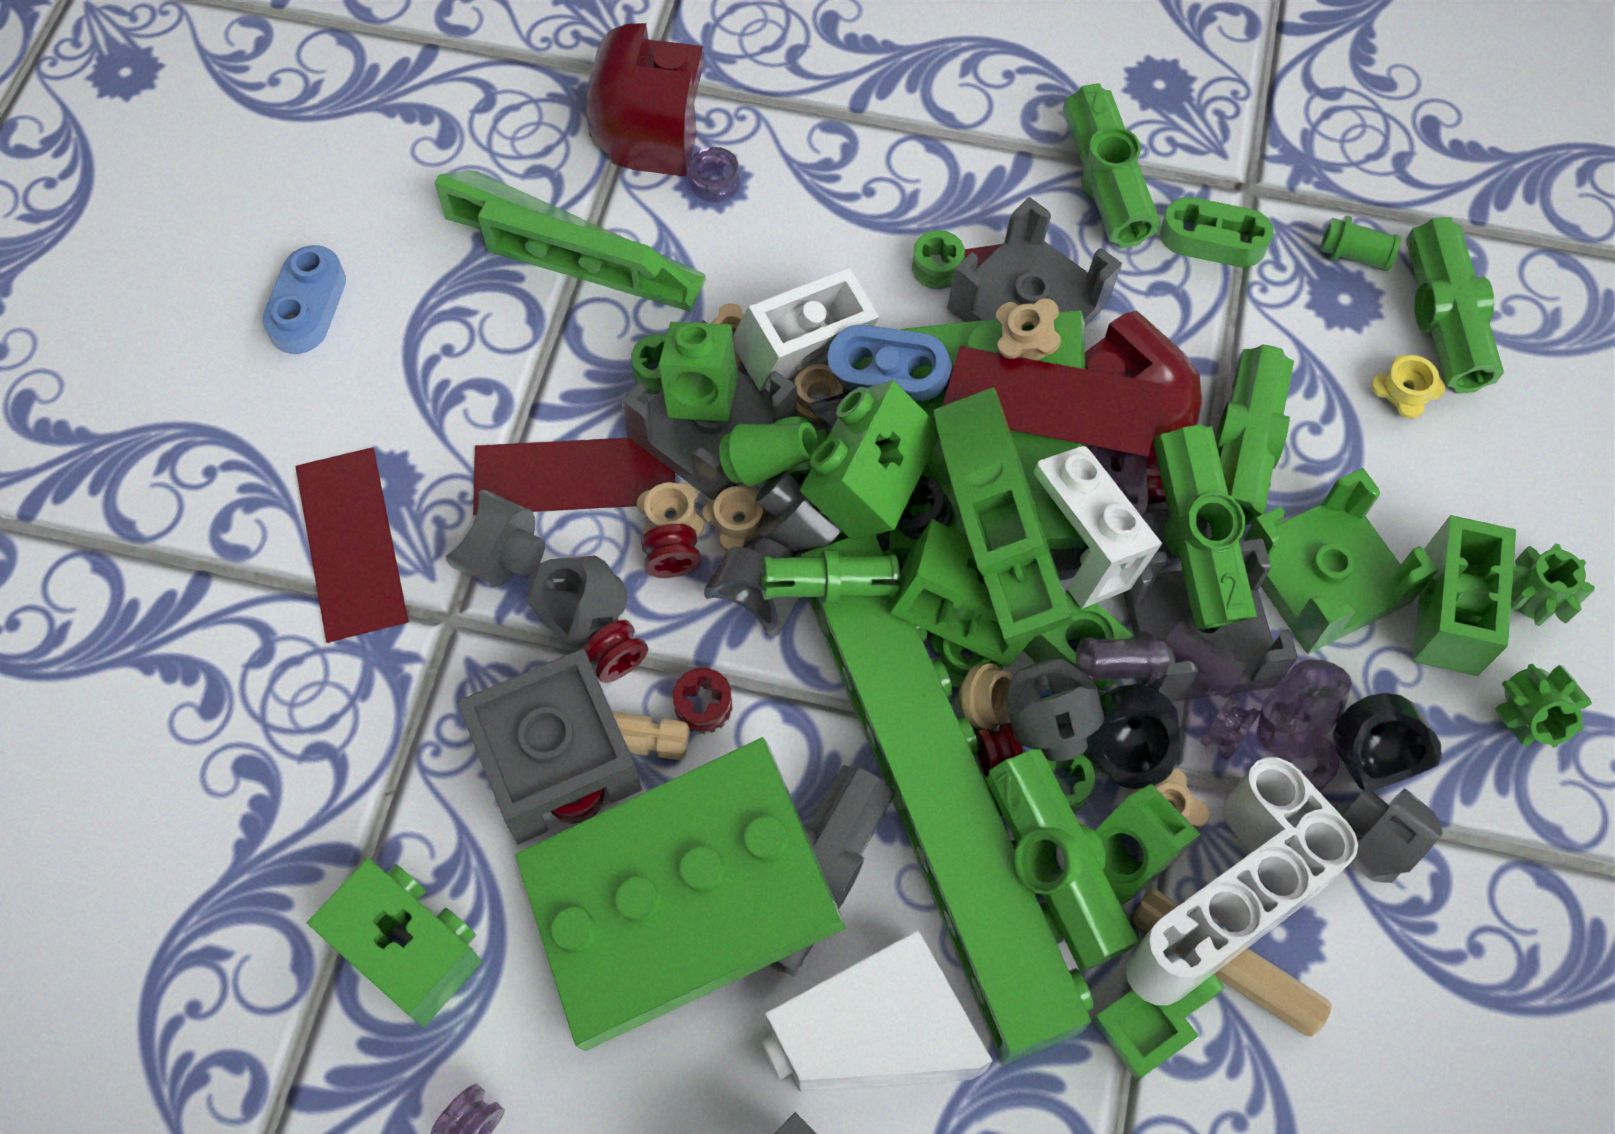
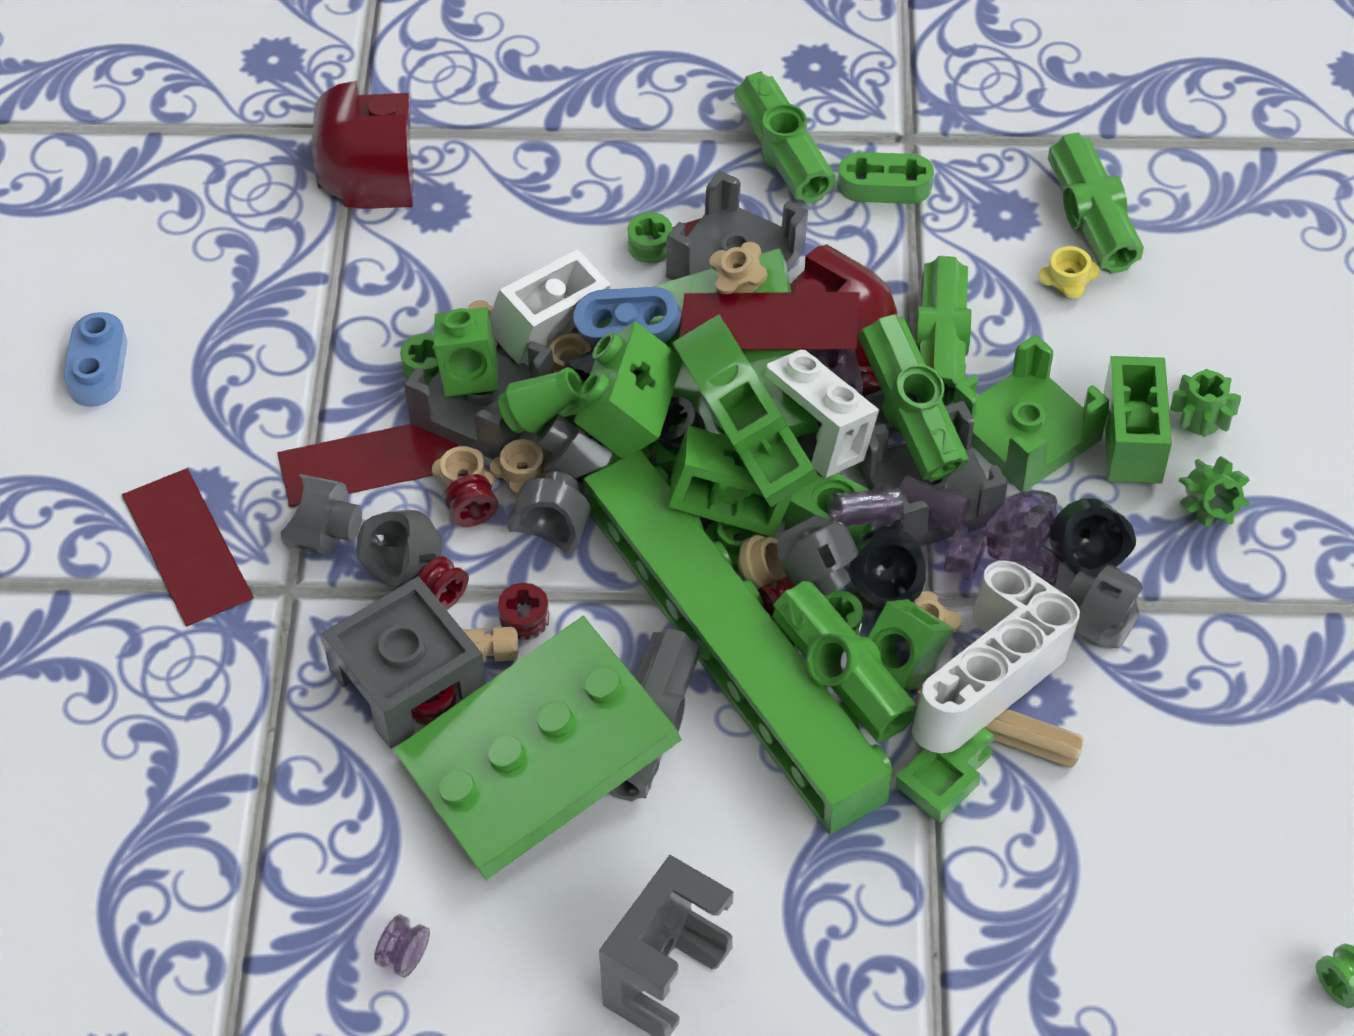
camera: 10 degrees left, 10 degrees down
bright green brick [306,858,483,1028] -> none
bright green wedge [434,170,706,312] -> none
clear purple bush [688,147,740,203] -> none
white slope [760,930,993,1091] -> none
bright green pin [761,550,900,603] -> none
bright green pin [1320,215,1401,272] -> none

